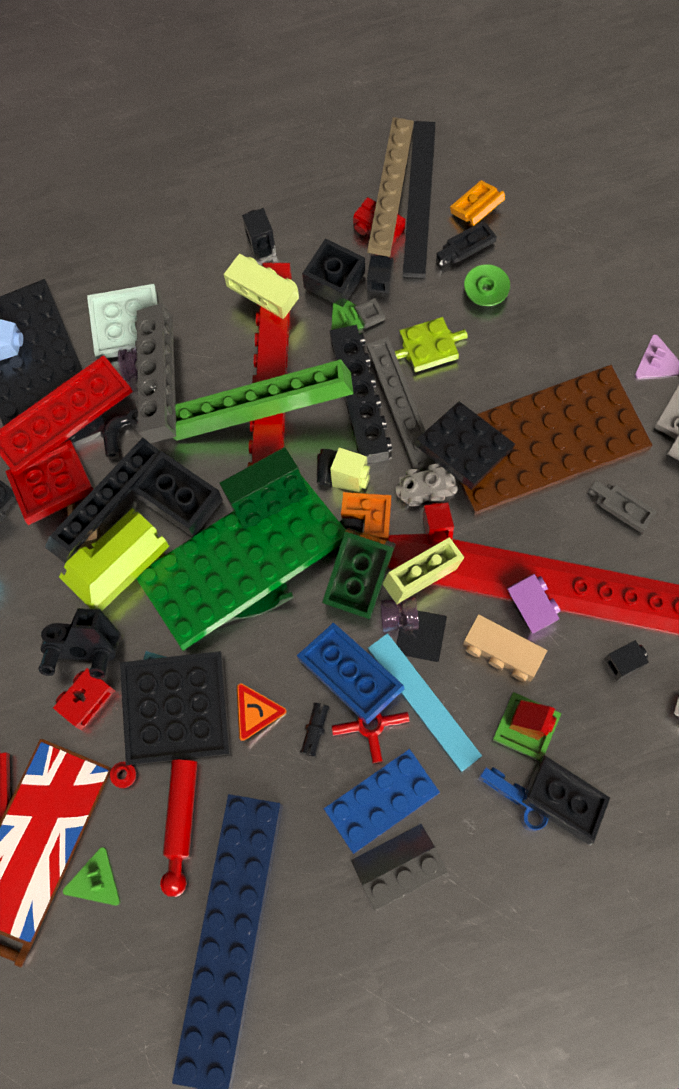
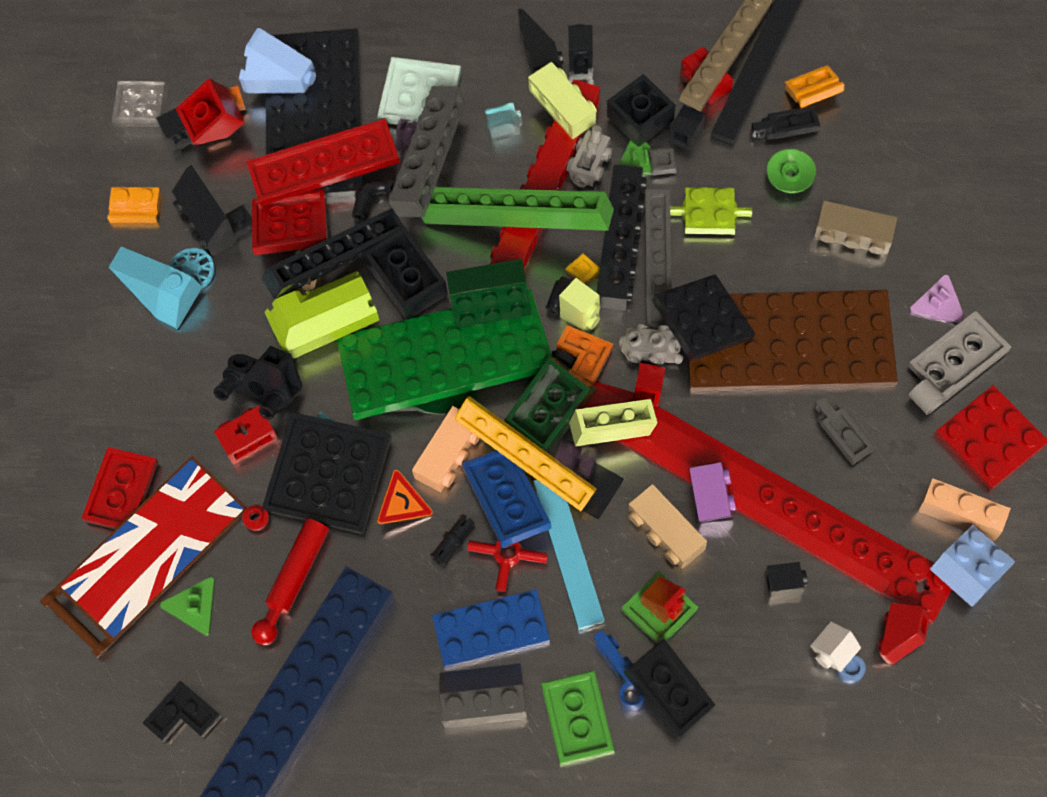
camera: 20 degrees right, 5 degrees down
none -> black plate [142,681,222,742]
none -> light nougat brick [412,406,480,493]
none -> yellow tile [454,396,597,511]
none -> clear light blue brick [485,102,523,142]
none -> black slope [518,8,564,75]
none -> bright green tile [541,670,614,766]
none -> yellow tile [565,253,600,285]
none -> light grey brick [567,126,613,187]
none -> dark tan brick [814,201,898,255]

